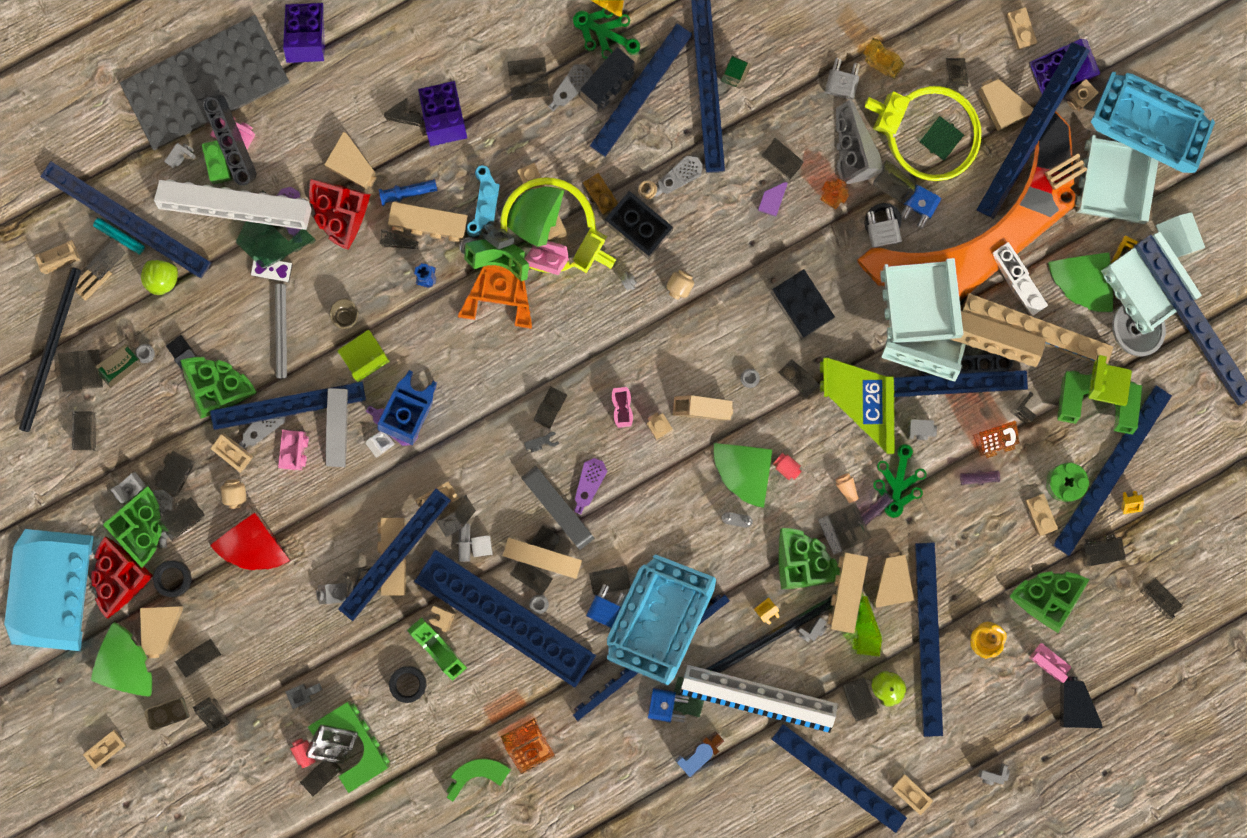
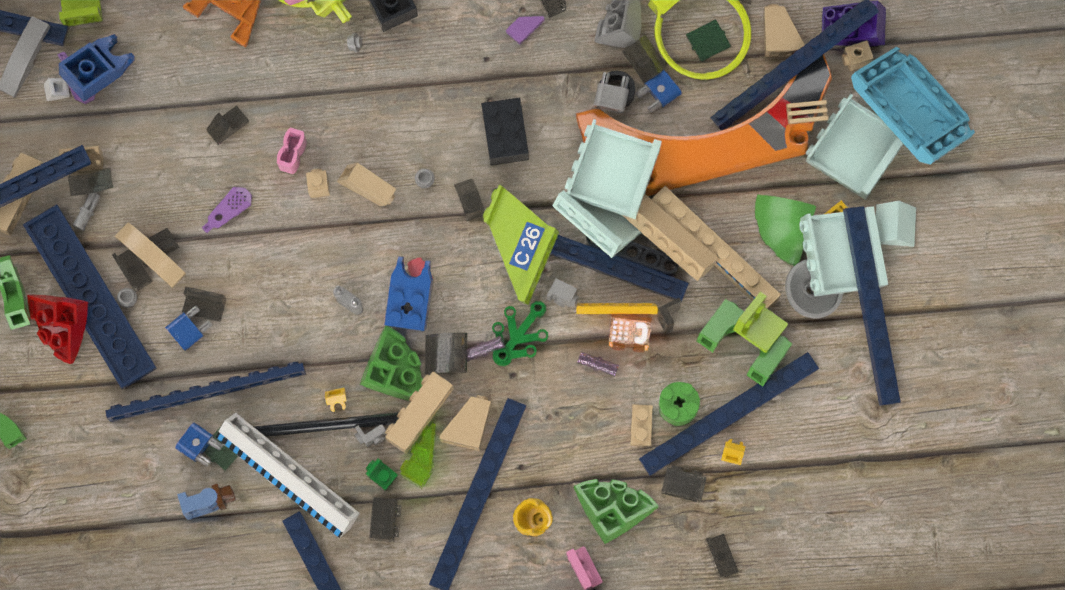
camera: 30 degrees right, 10 degrees down
tan hinge [429,605,456,632] -> none
white slope [471,535,493,557] -> none
clear orange slope [500,718,555,774] -> none
dark grey beam [521,465,595,550] -> none
dark grey plate [524,432,559,453] -> none
medium azure slope [607,554,716,685] -> none
tan head [666,270,694,300] -> none
bright green brick [714,443,772,508] -> none
clear orange brick [820,177,850,209] -> none
light nougat cone [835,473,859,503] -> none
lime piece [872,671,906,707] -> none
white slope [992,242,1048,316] -> none
none -> red brick [27,294,88,364]
none -> green bracket [365,458,398,491]
none -> blue brick [384,256,433,331]
none -> yellow tile [576,303,658,314]

